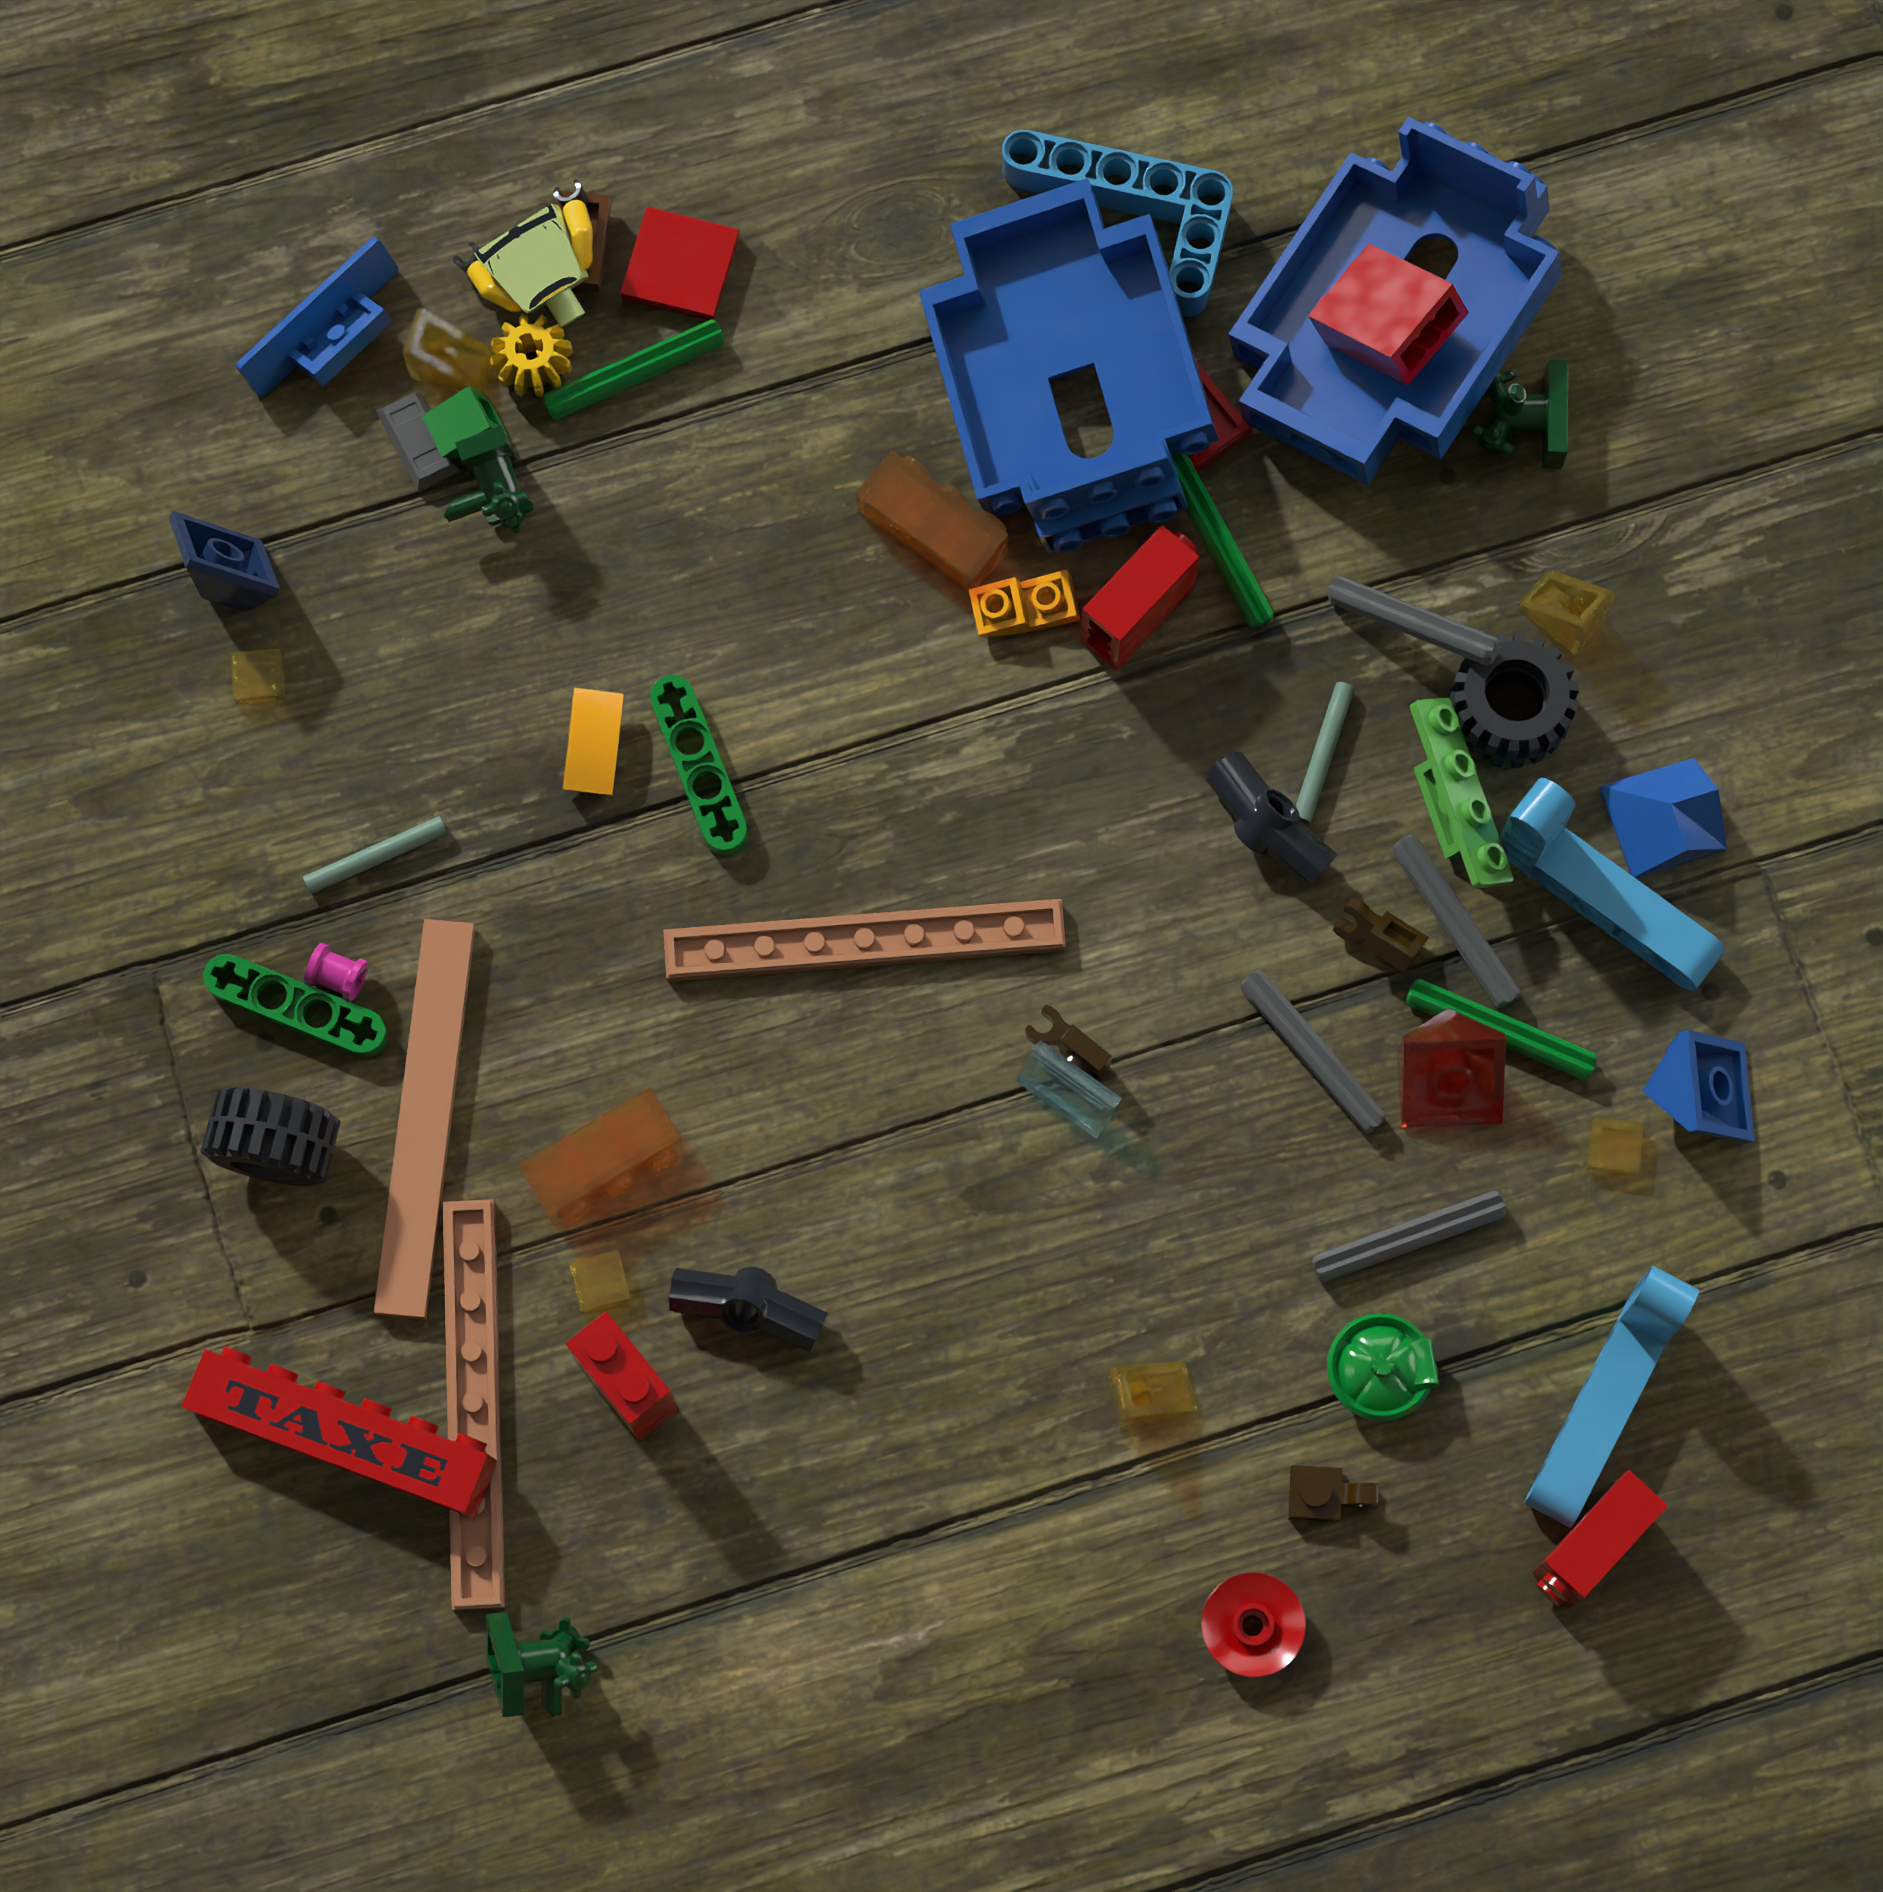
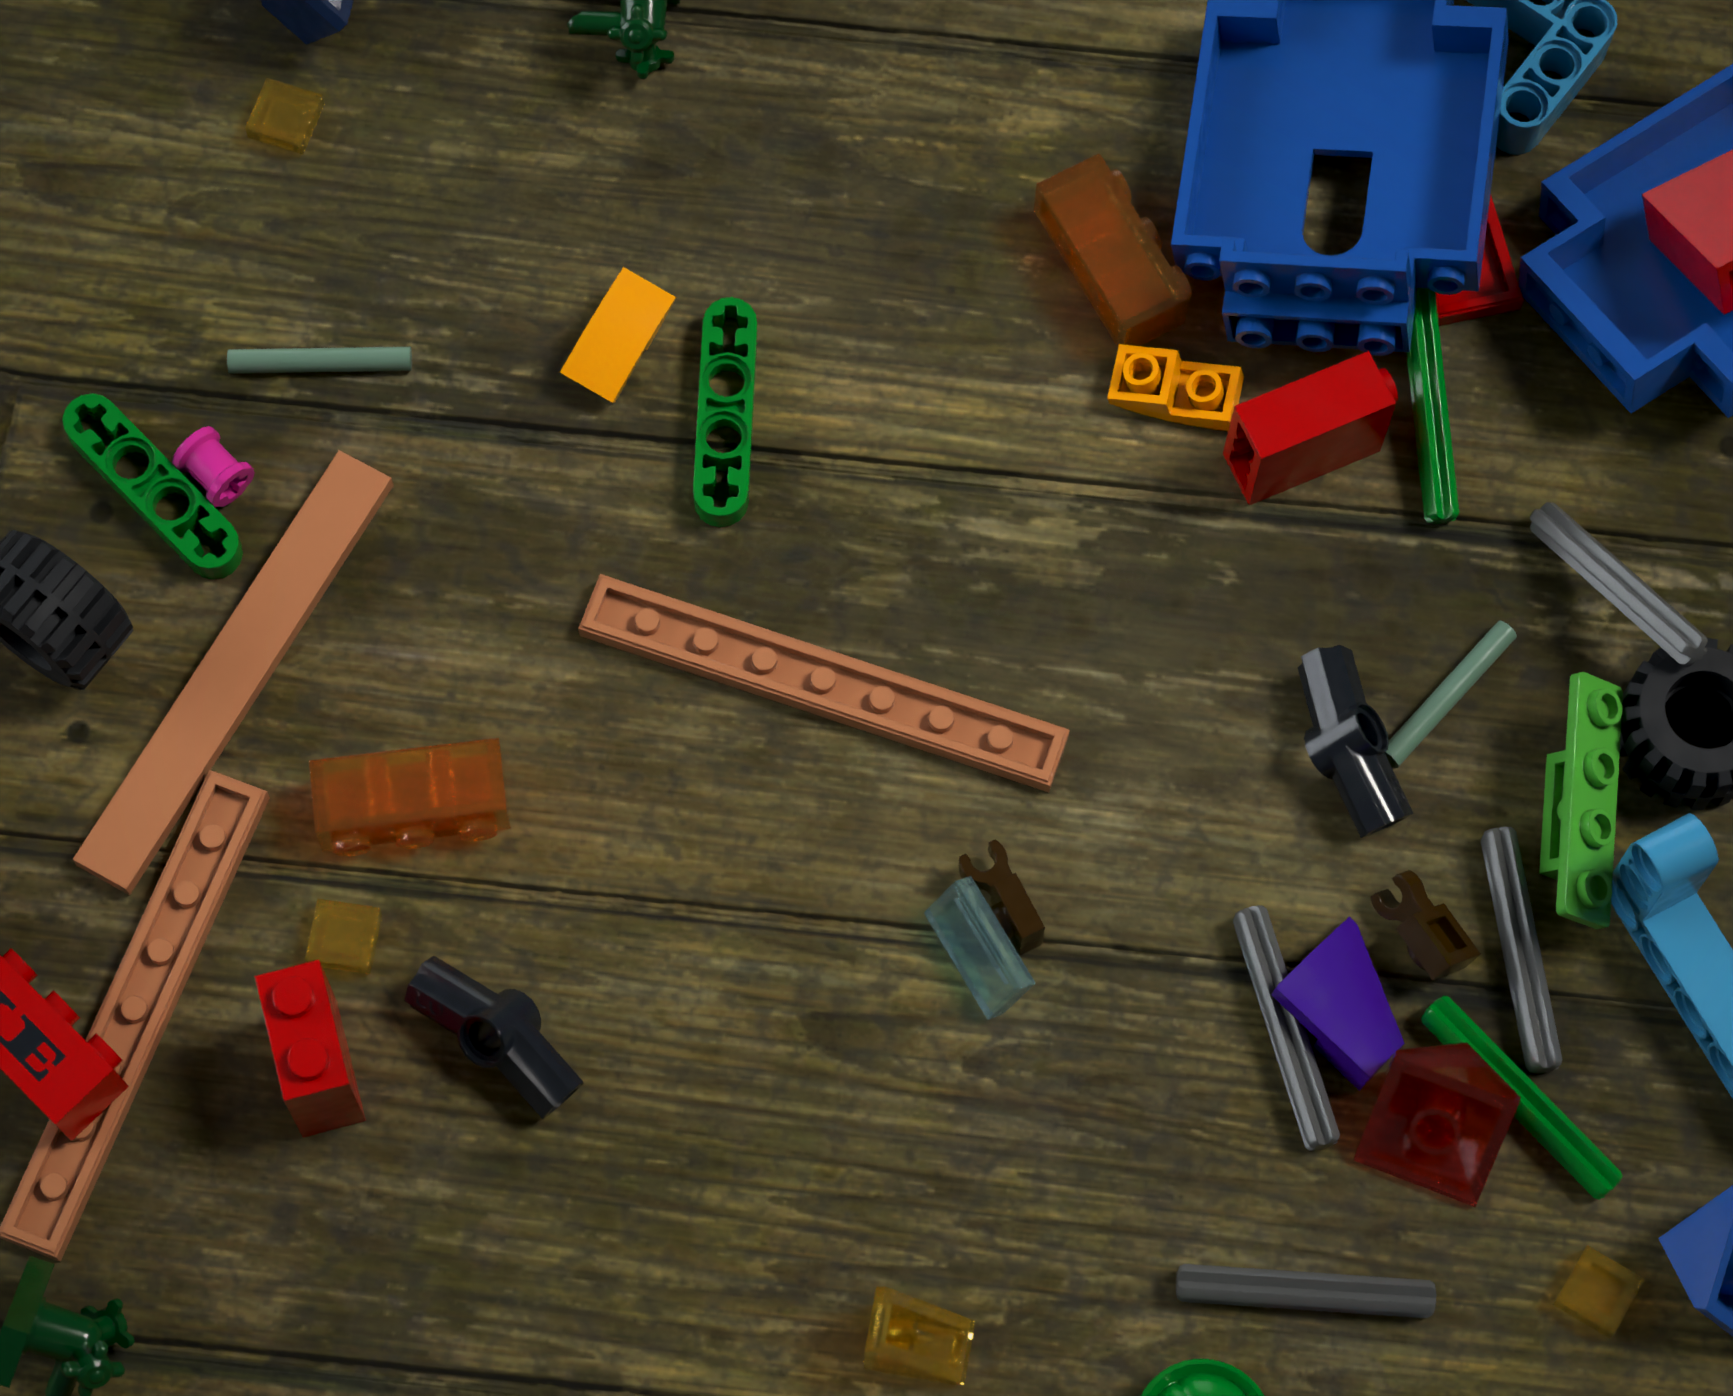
camera: 20 degrees right, 5 degrees down
none -> dark purple slope [1271,916,1405,1091]

